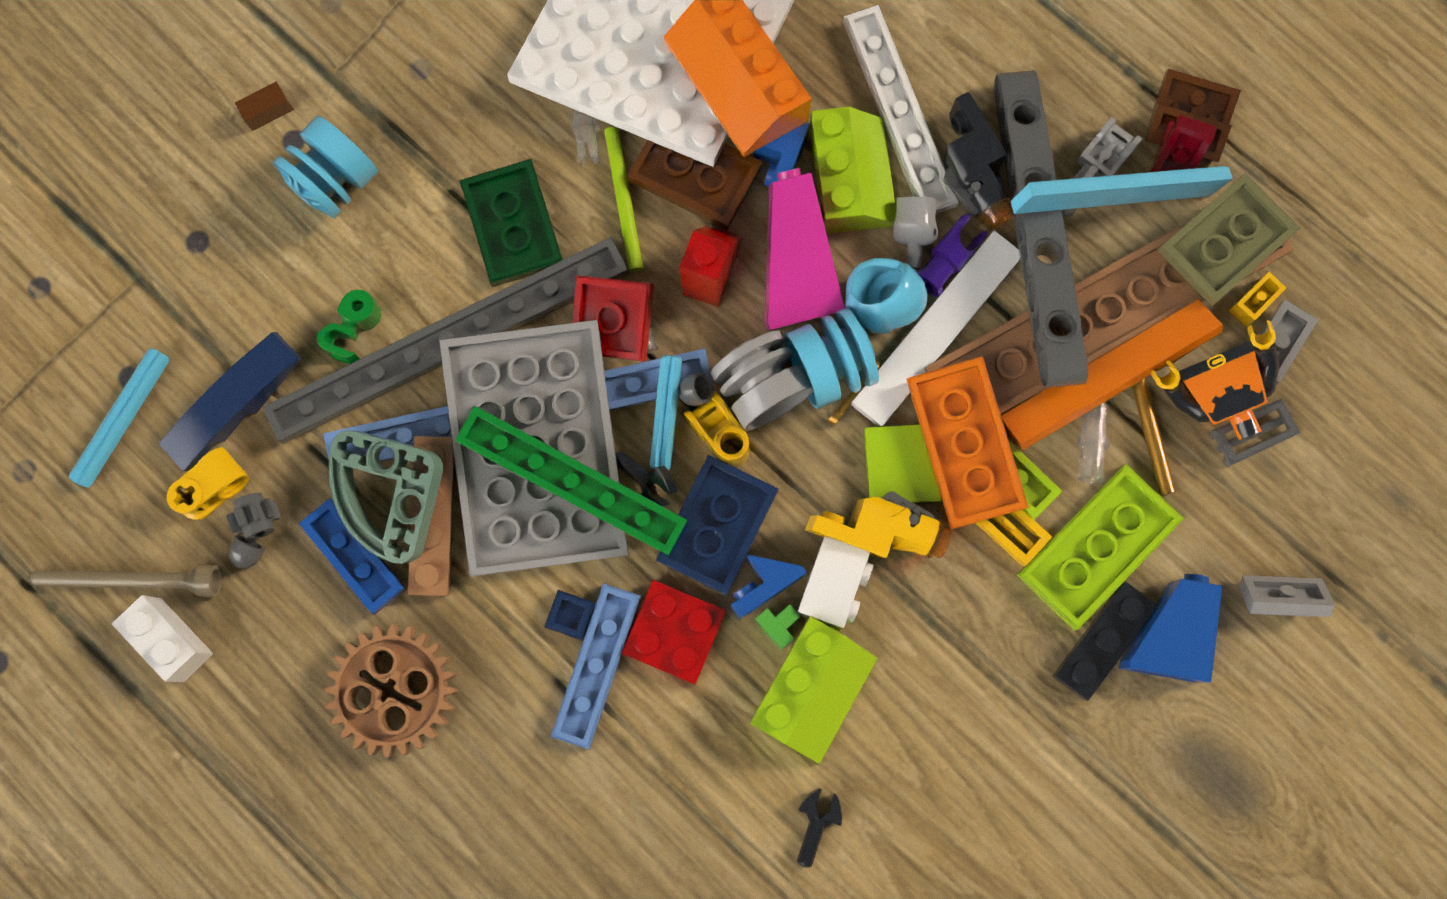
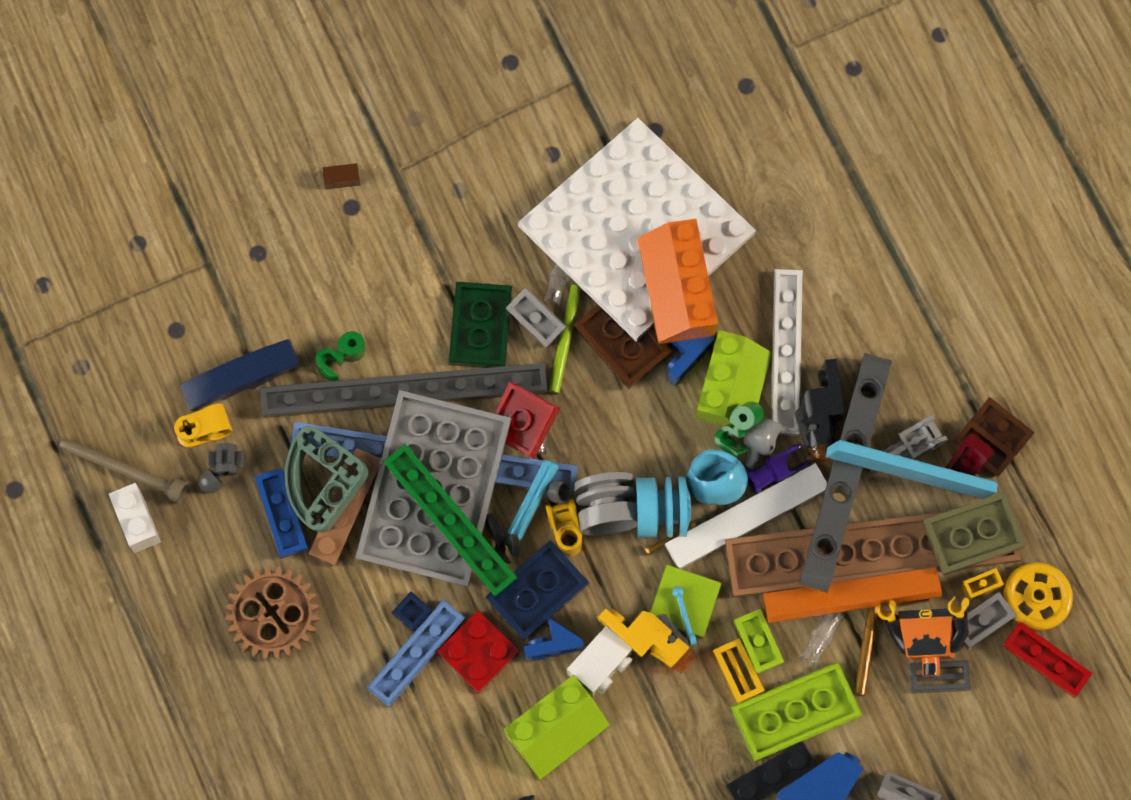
camera: 20 degrees right, 5 degrees down
medium azure axle [69,348,169,487] -> none
medium azure wheel [272,115,378,219] -> none
red slope [680,225,743,307] -> none
bright green tile [755,605,801,650] -> none
dark pink slope [764,168,845,330] -> none
orange tile [906,356,1029,530] -> none
none -> light grey plate [506,287,567,347]
none -> medium azure hinge [672,587,697,646]
none -> green leg [715,401,764,457]
none -> red plate [1002,621,1093,698]
none -> yellow plate [1003,562,1073,631]

